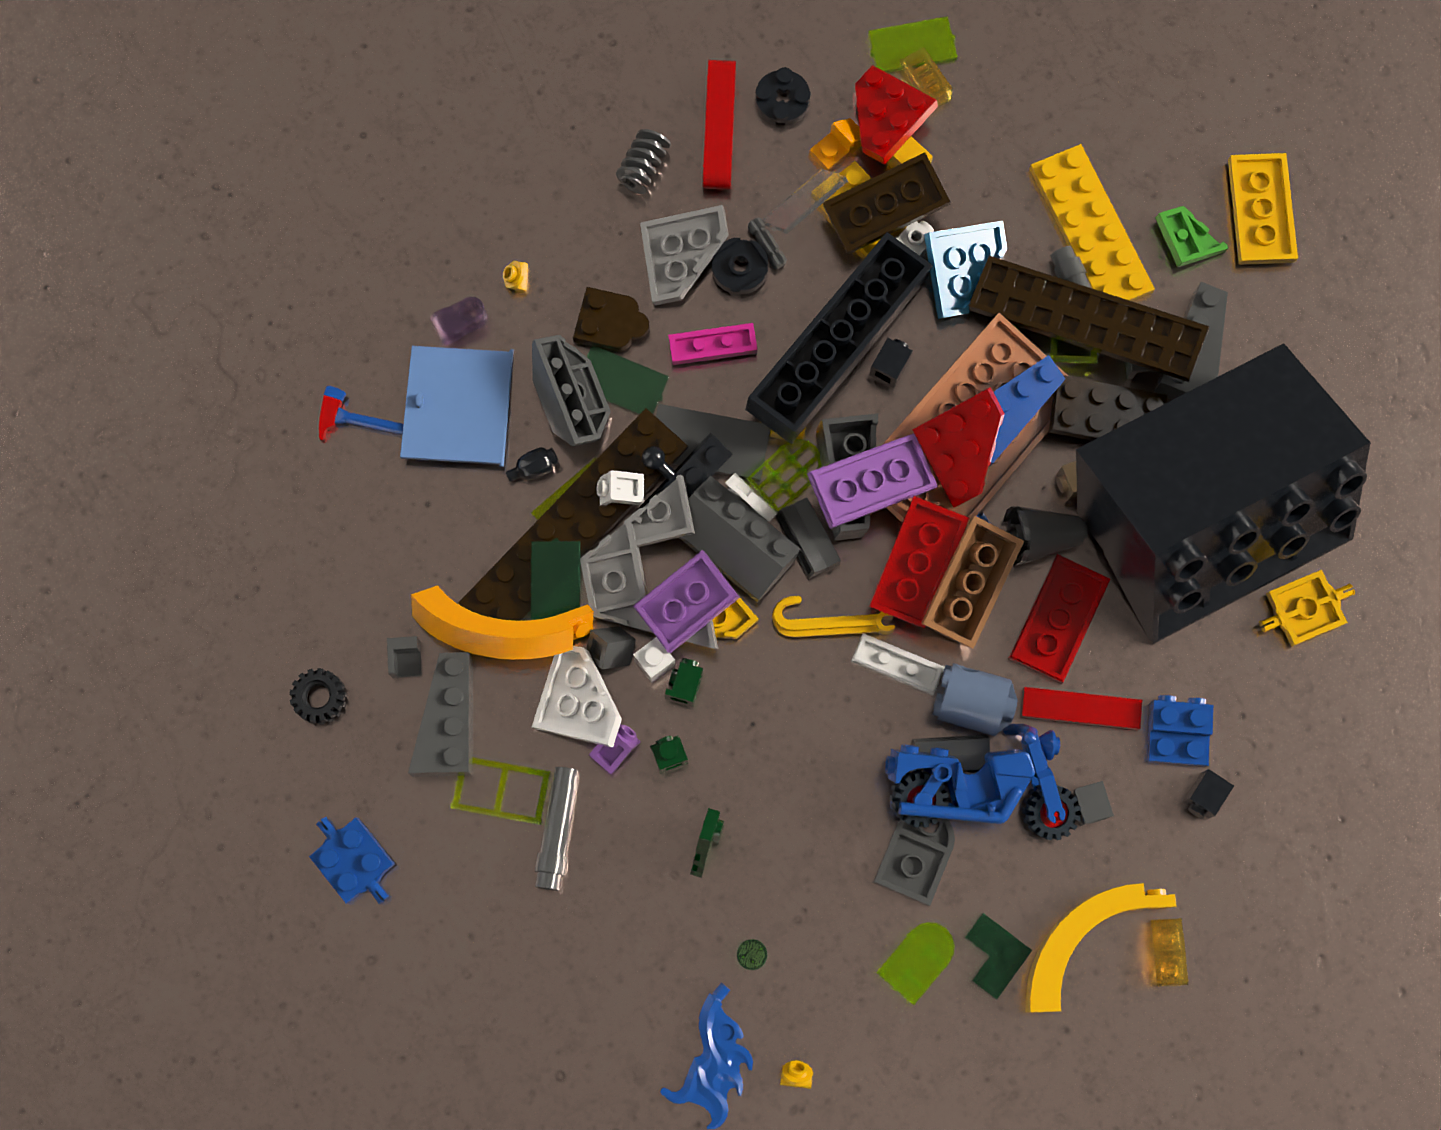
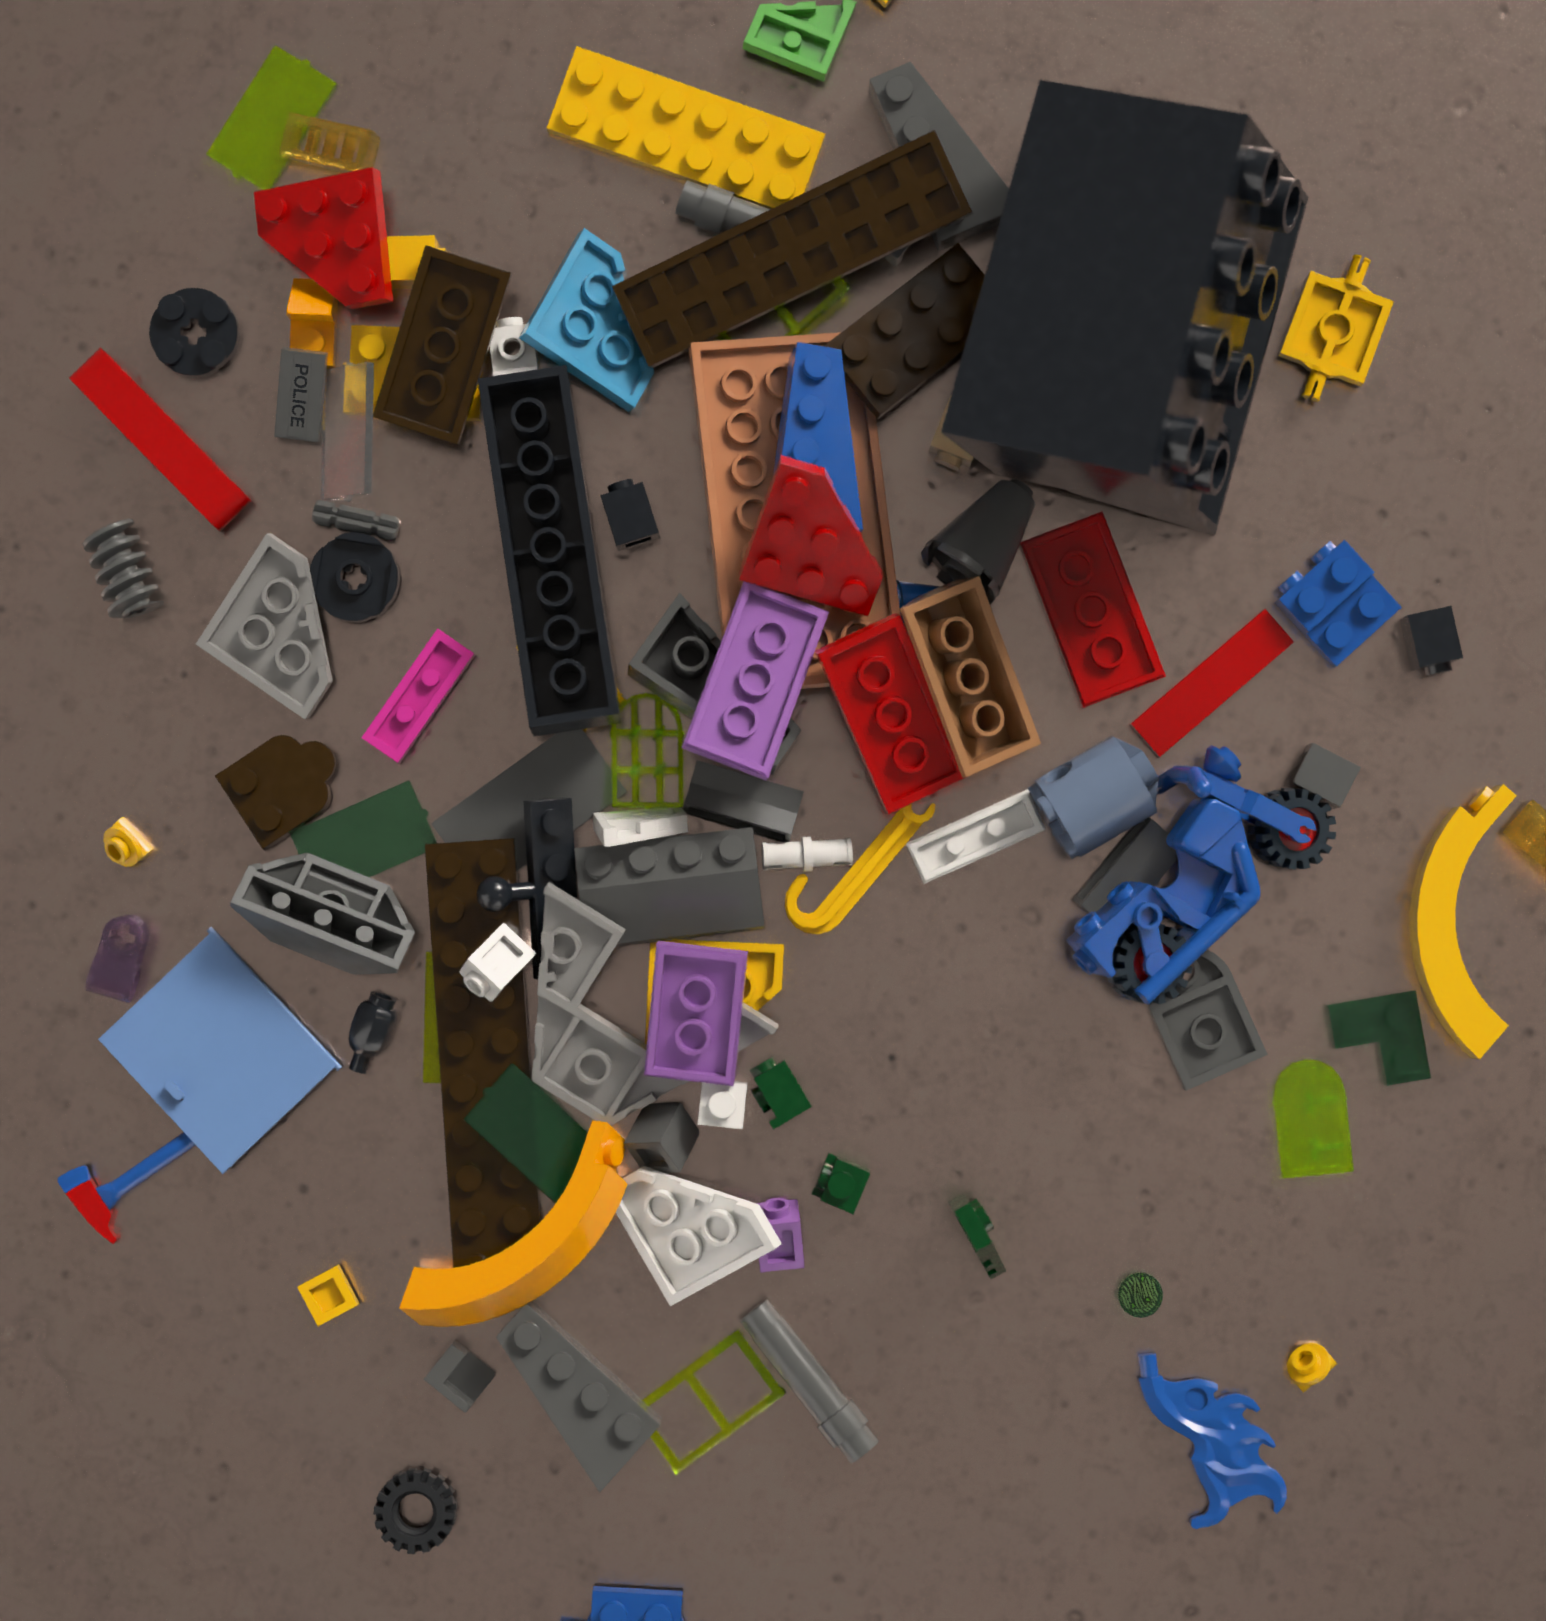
camera: 40 degrees left, 10 degrees up
none -> dark grey tile [274,347,328,442]
none -> yellow plate [297,1264,360,1326]
none -> white pin [762,836,853,872]

